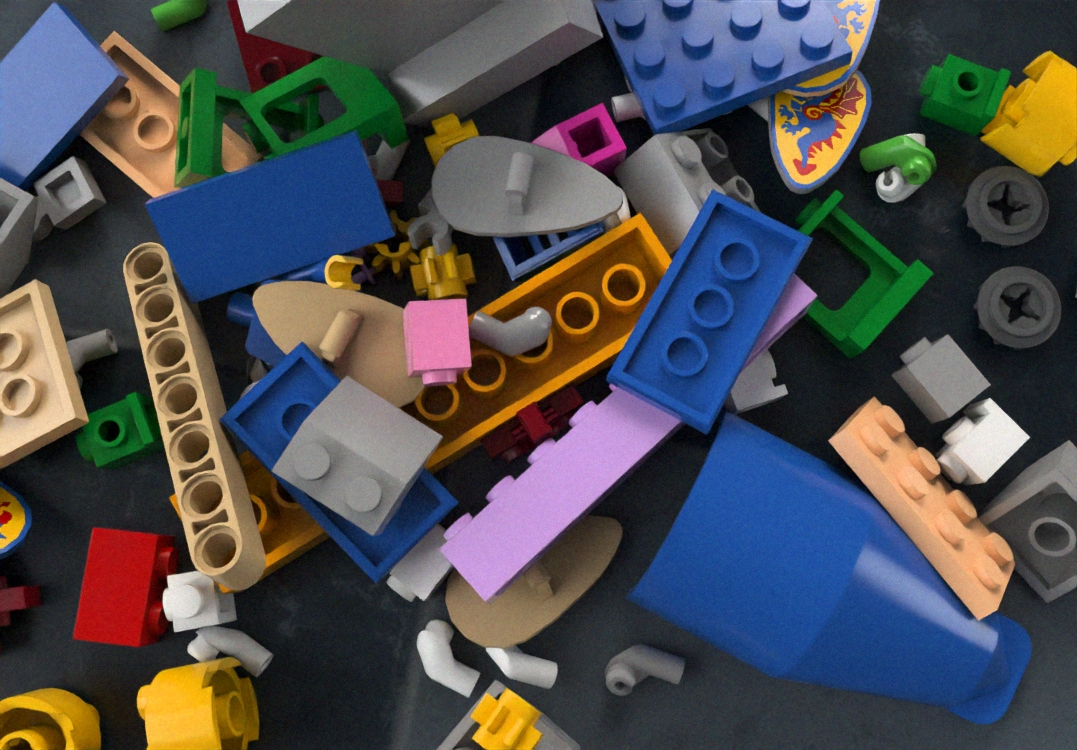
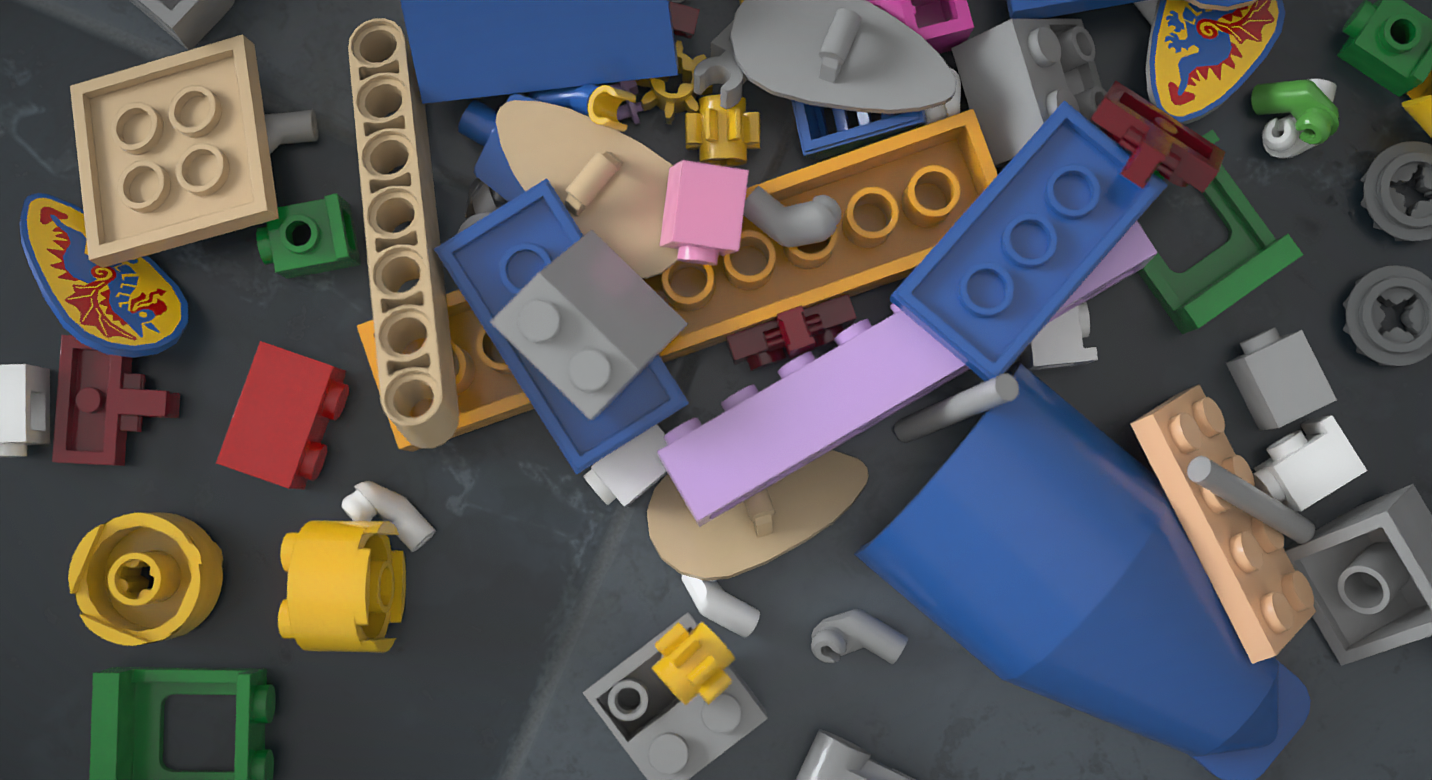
camera: 10 degrees right, 5 degrees up
white brick [163,570,237,632] -> none
white arm [417,619,481,698] -> none
none -> light grey bar [894,374,1019,443]
none -> dark red hinge [1091,81,1226,193]
none -> light grey bar [1187,456,1315,544]

